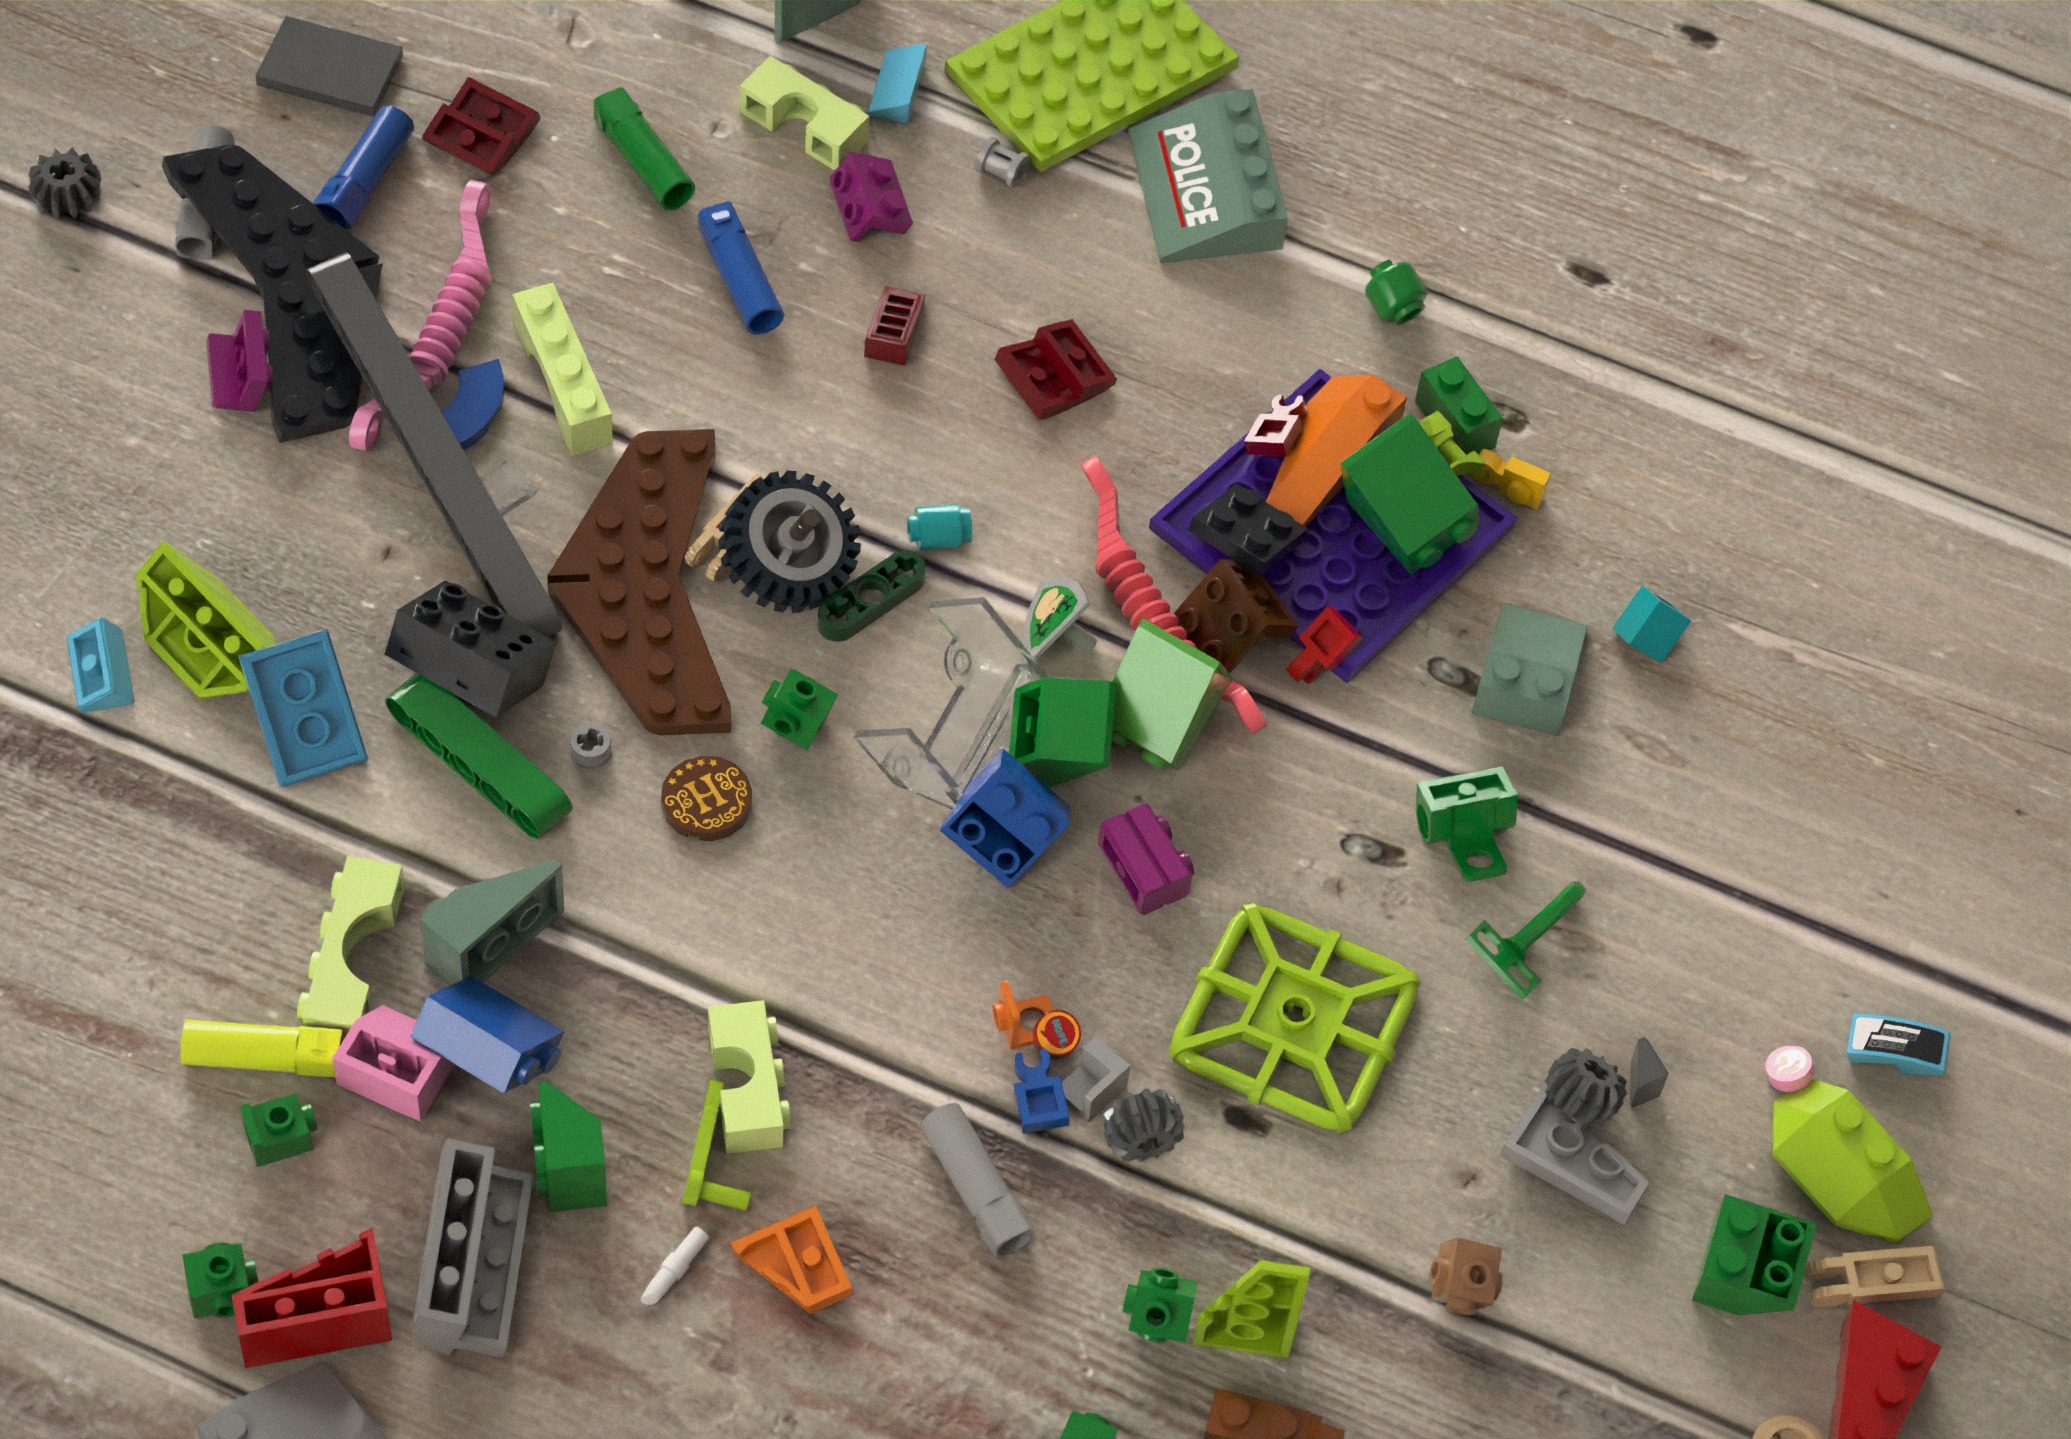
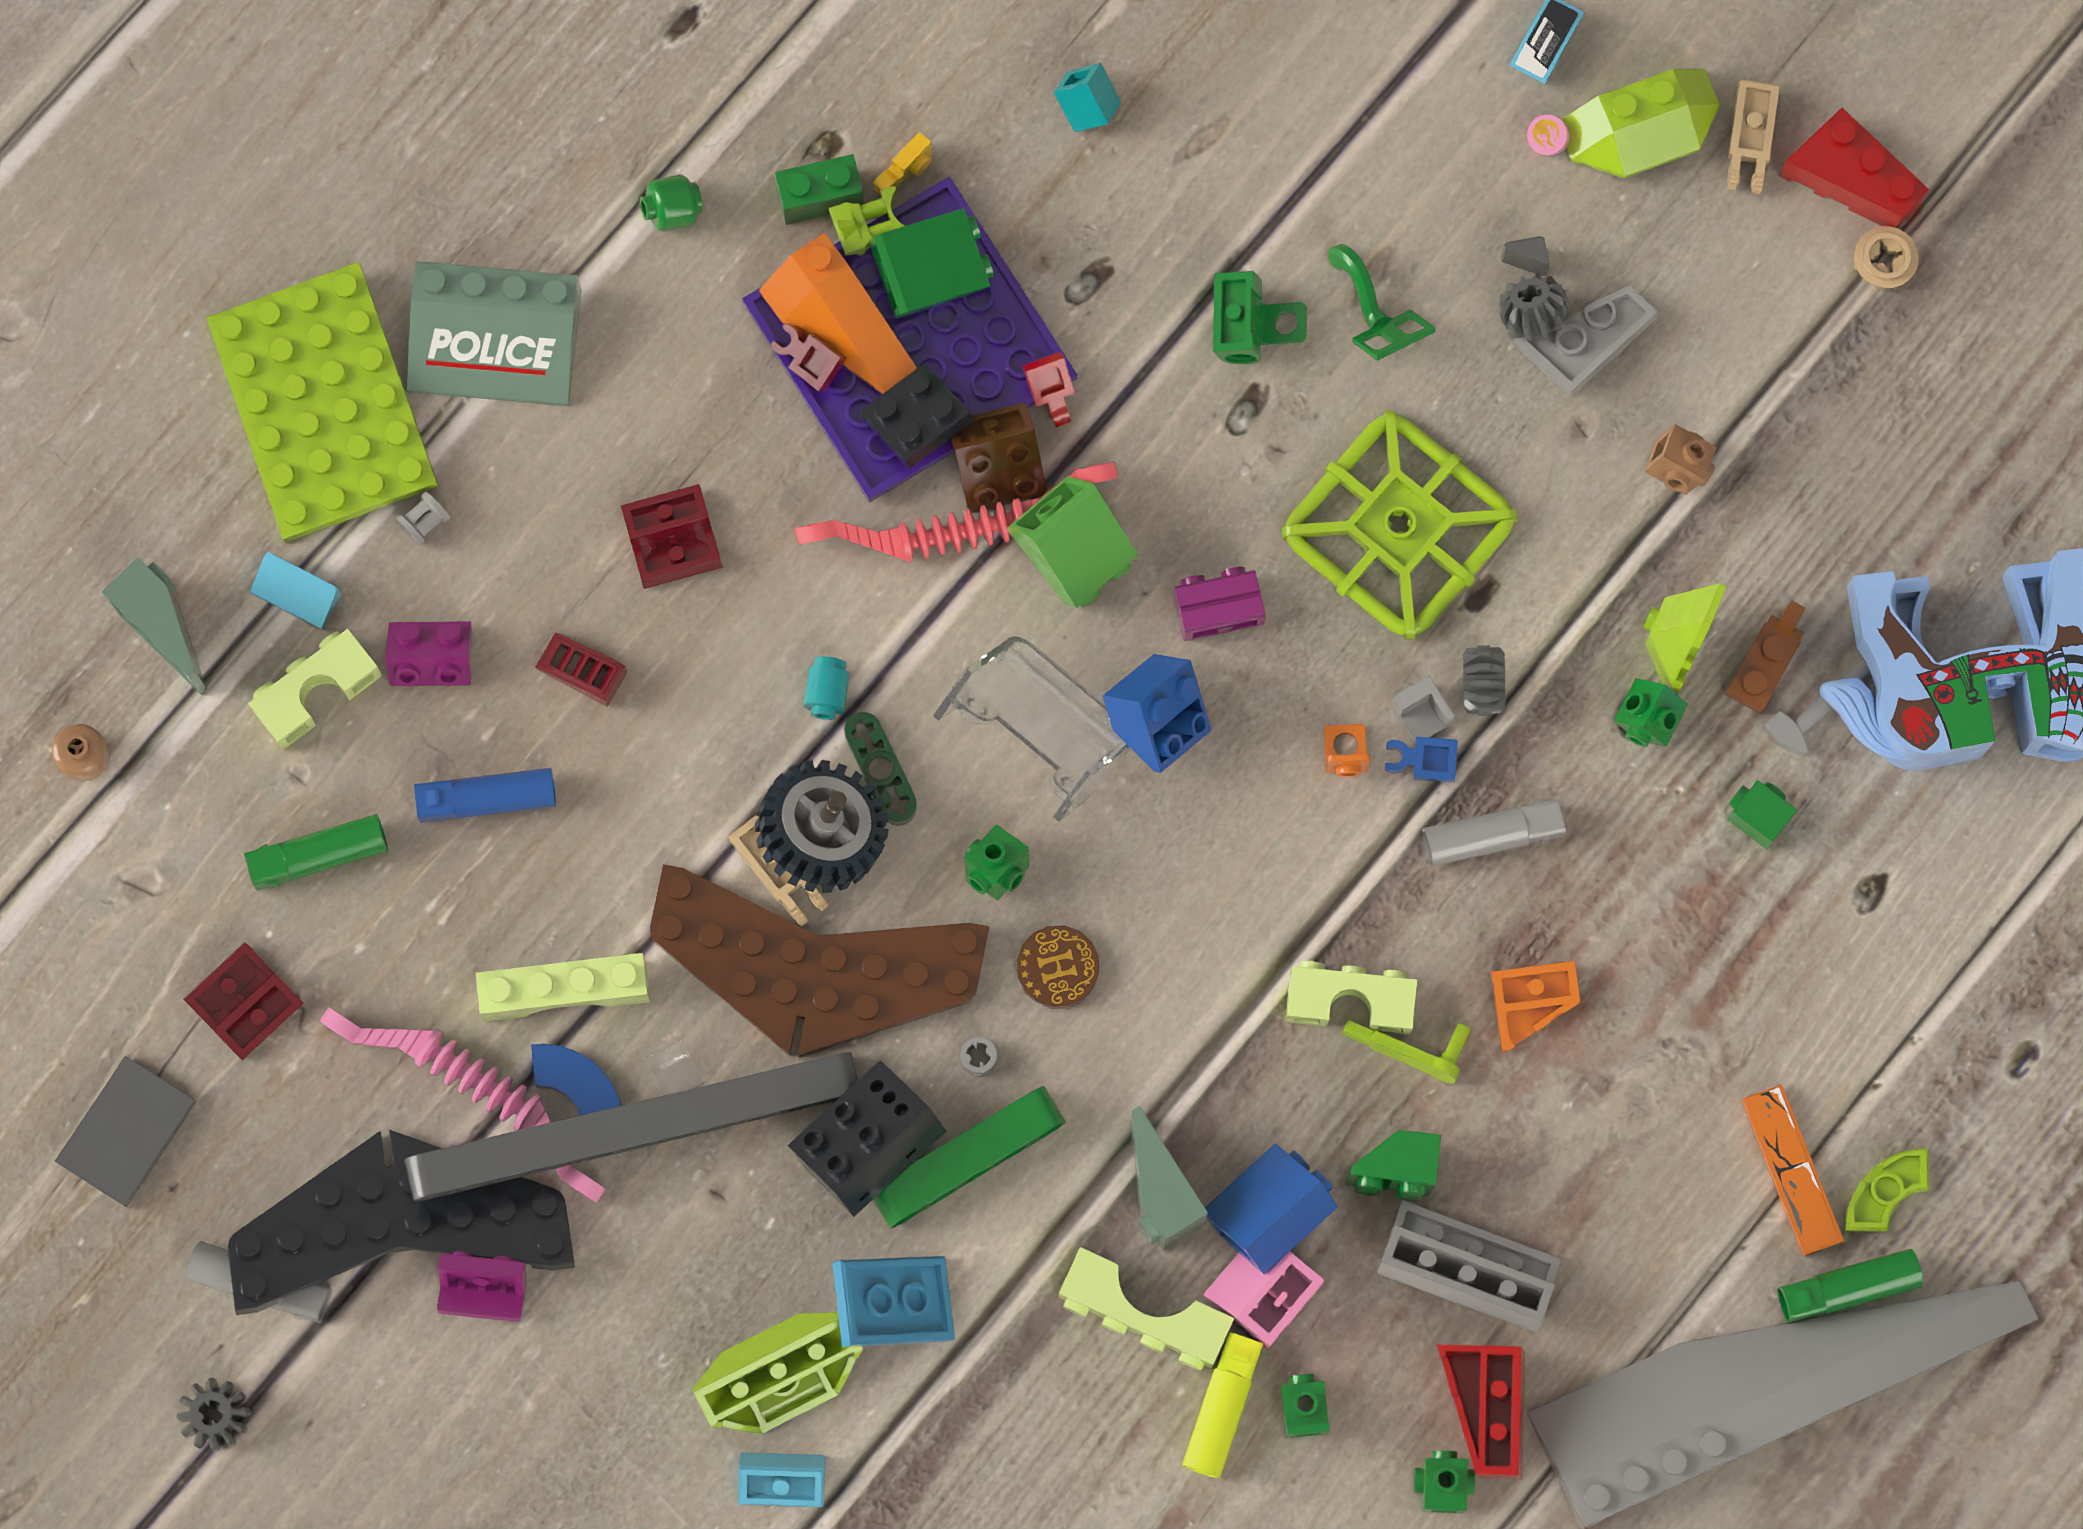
camera: 70 degrees left, 20 degrees up
blue piece [313,106,414,229] -> none
white piece [641,1227,709,1305] -> none
green slope [1009,677,1117,788] -> none
shield [1022,577,1097,666] -> none
red tile [1033,1010,1081,1059] -> none
sand green slope [1472,603,1588,737] -> none
green slope [1692,1194,1817,1315] -> none

